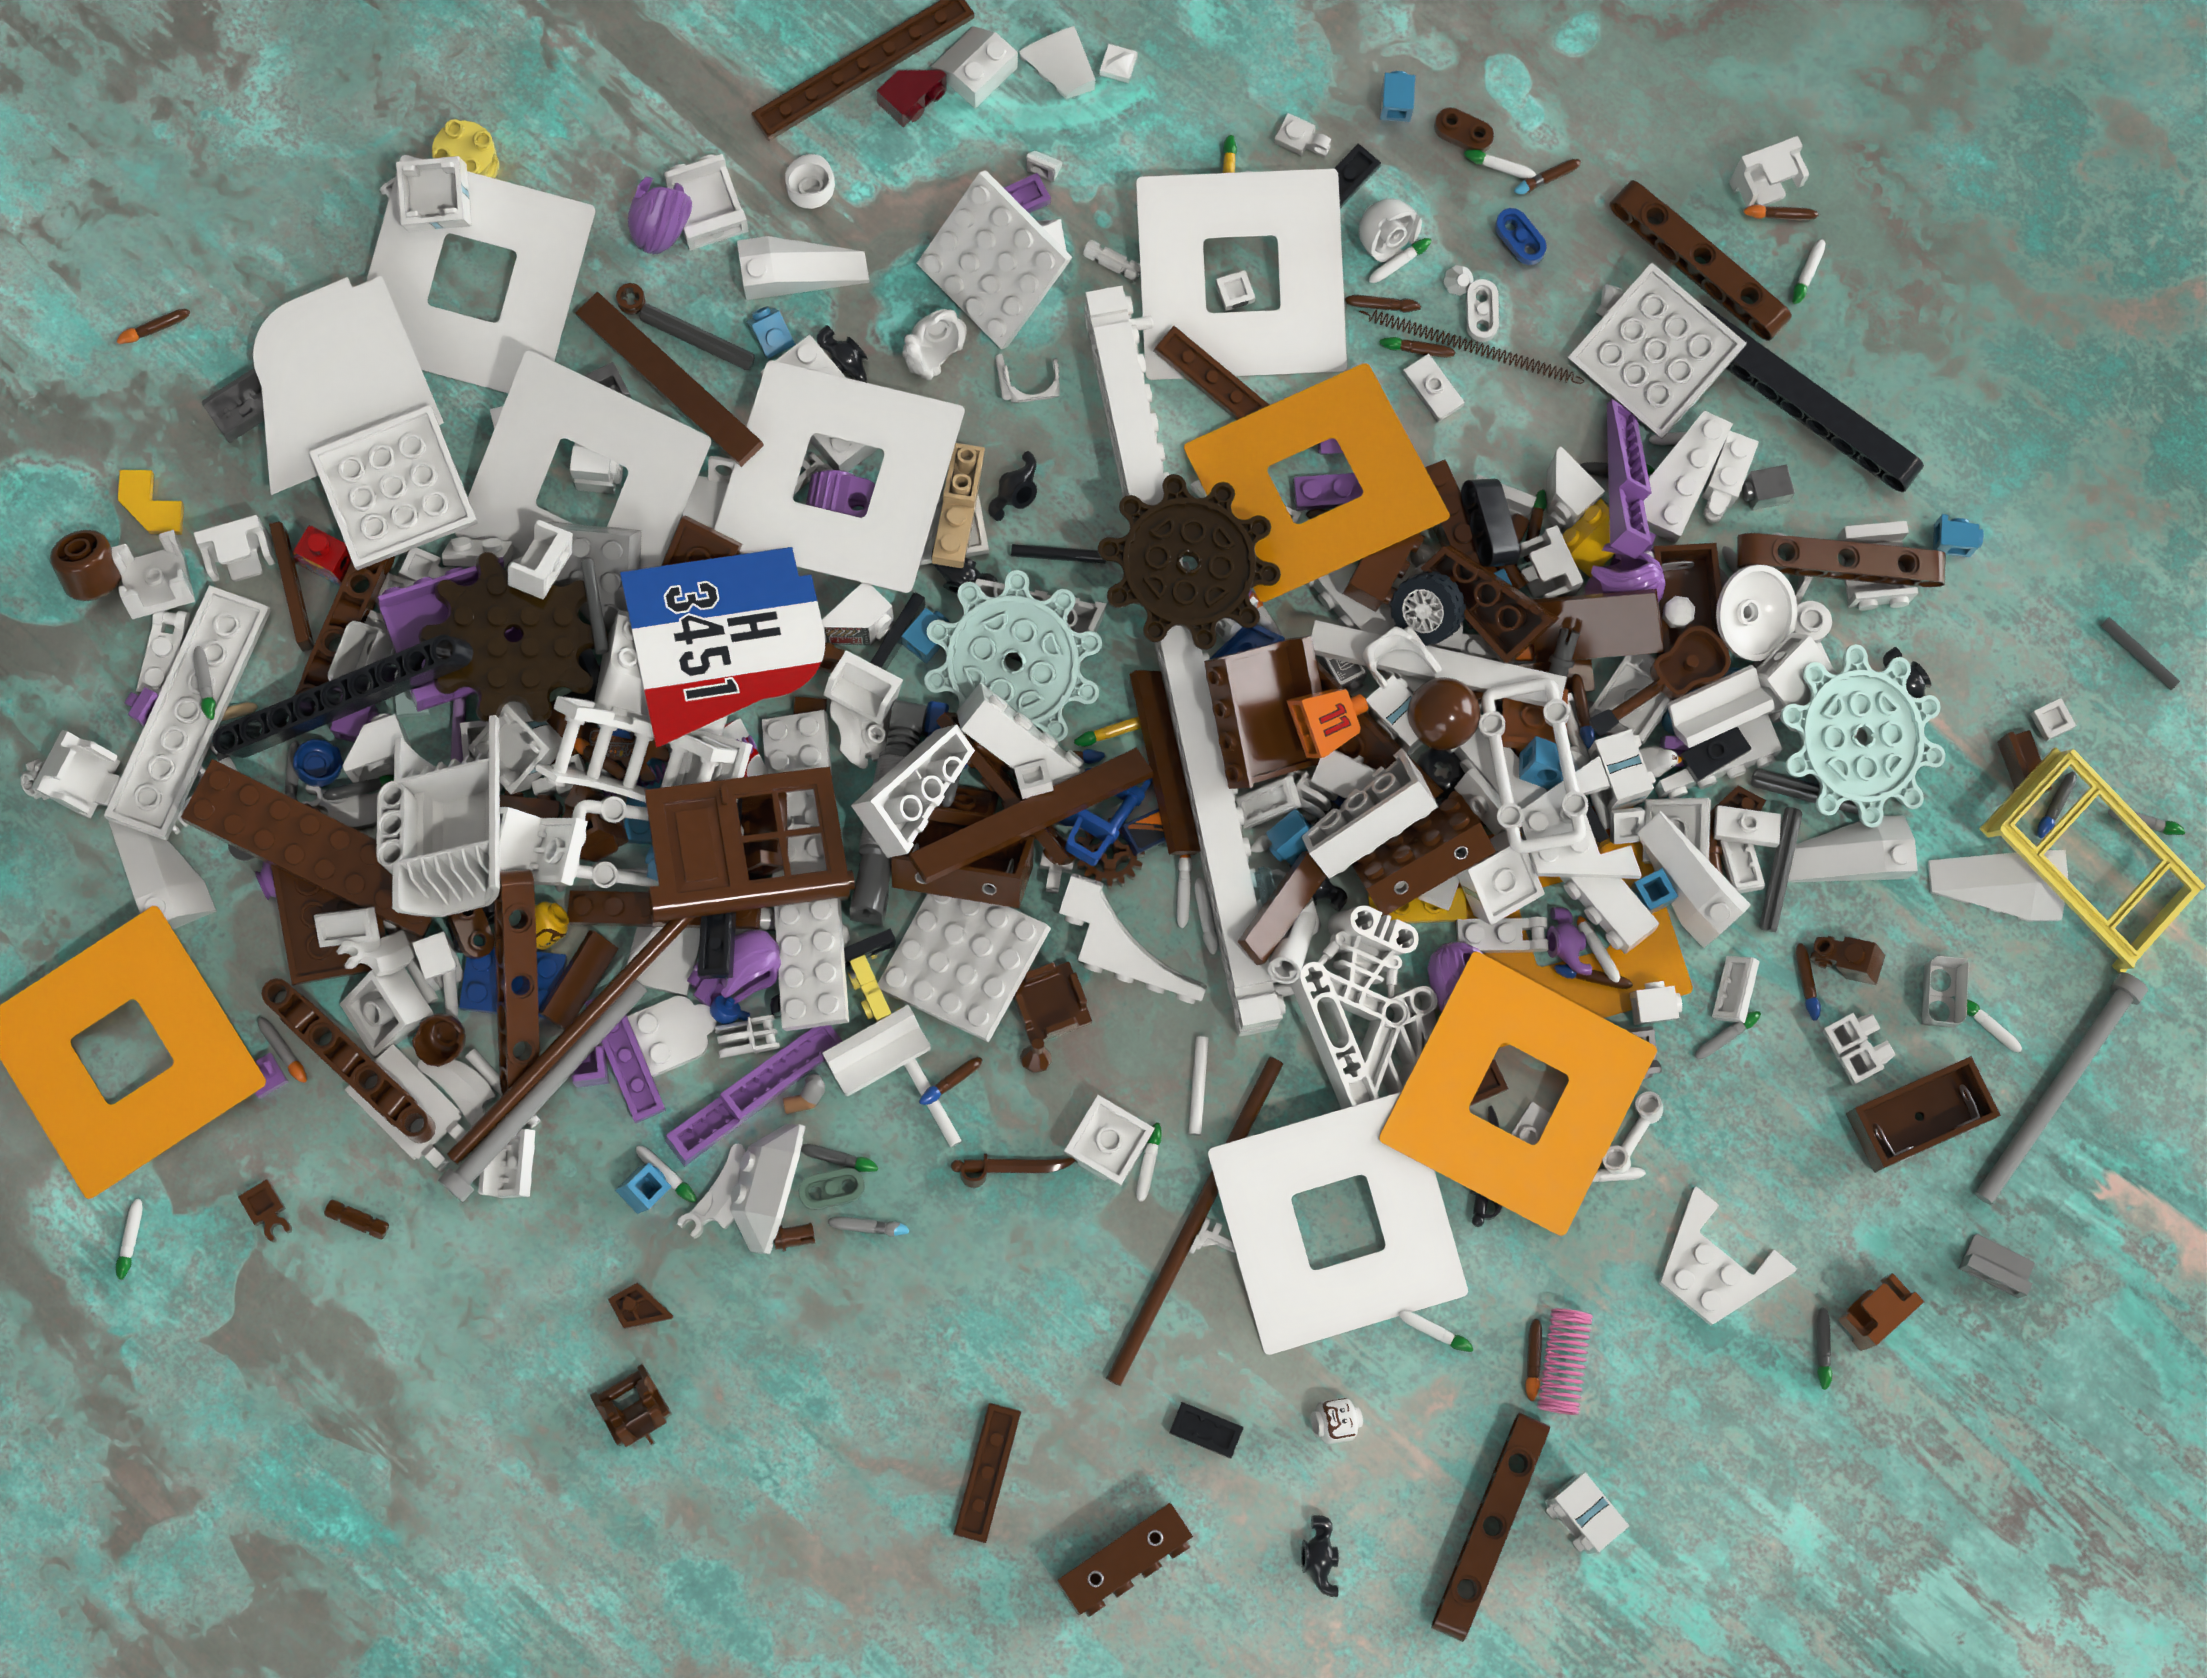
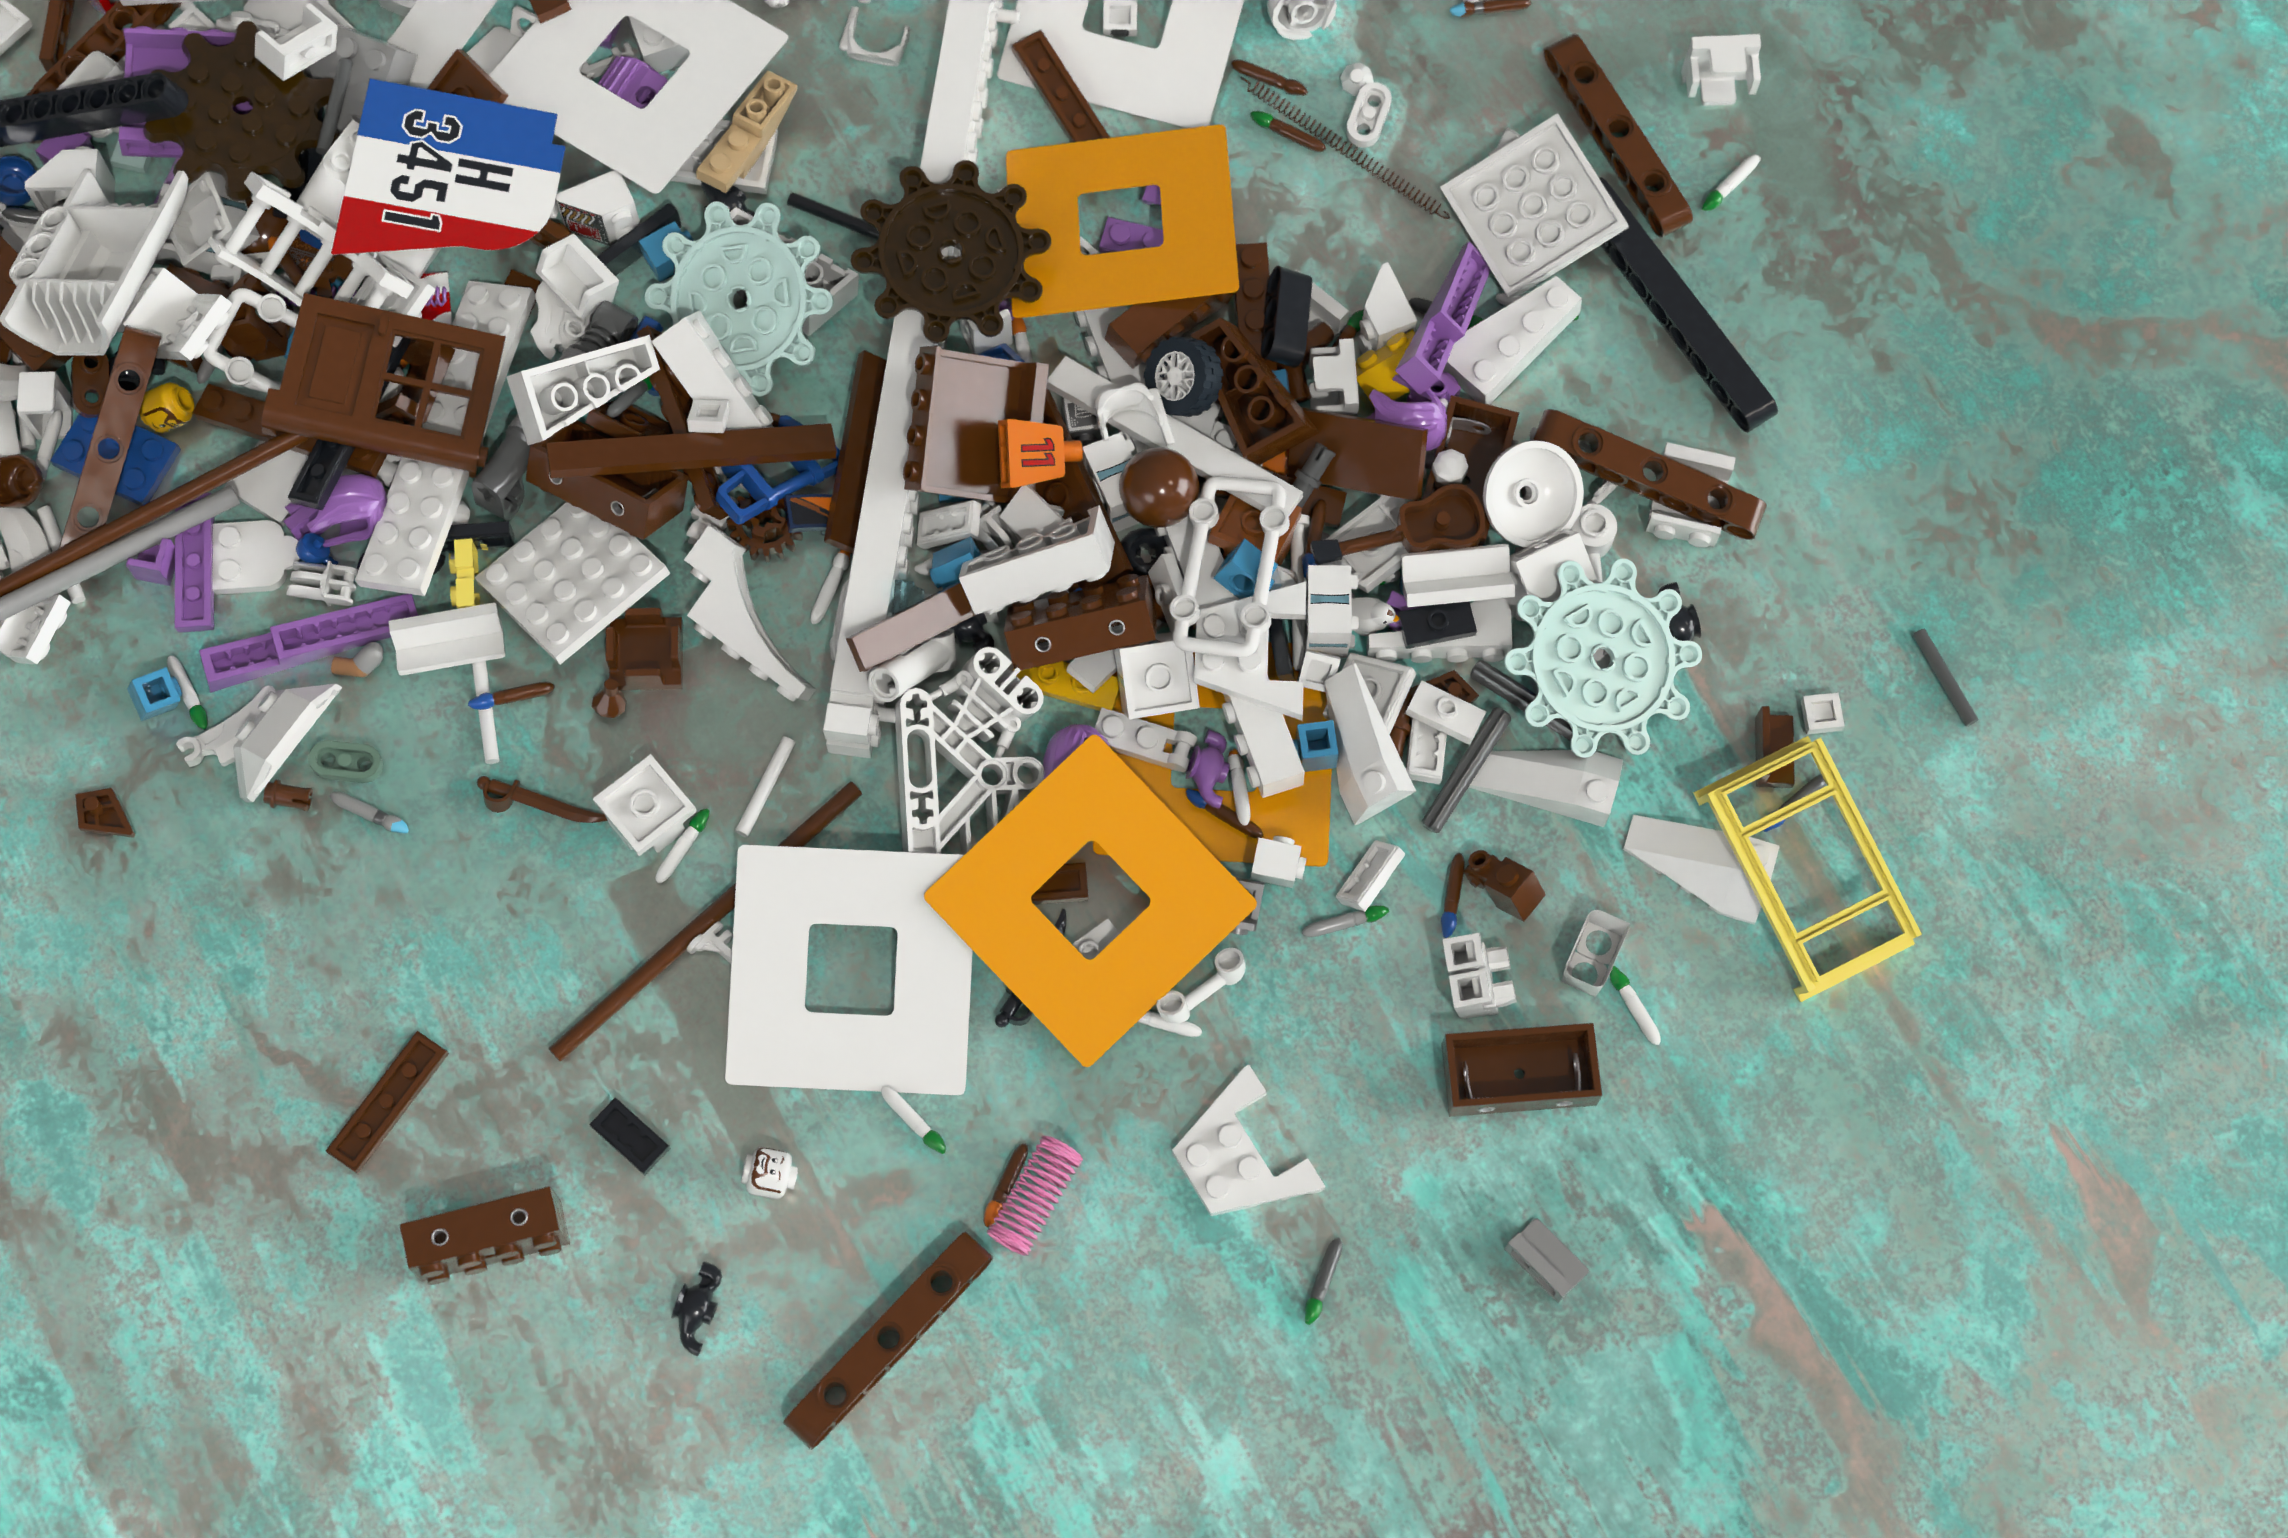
camera: 25 degrees right, 5 degrees down
reddish brown tile [539,930,619,1030] -> none
reddish brown piece [590,1363,672,1447] -> none
dark grey piece [801,1144,878,1172] -> none
black piece [988,451,1037,521] -> none
yellow piece [1074,717,1141,747] -> none
white piece [1369,238,1431,283] -> none
white plate [1402,354,1465,423] -> none
blue plate [1495,208,1547,265] -> none
white container [1545,1472,1629,1554] -> none
white hinge [1701,431,1759,523] -> none
flat silver brick [1742,464,1795,510] -> none
reddish brown piece [1743,204,1819,221] -> none
dark orange panel [1838,1273,1925,1351] -> none
dark azure brick [1933,514,1984,557] -> none
light grey piece [1975,972,2148,1205] -> none
piece [2108,809,2185,835] -> none

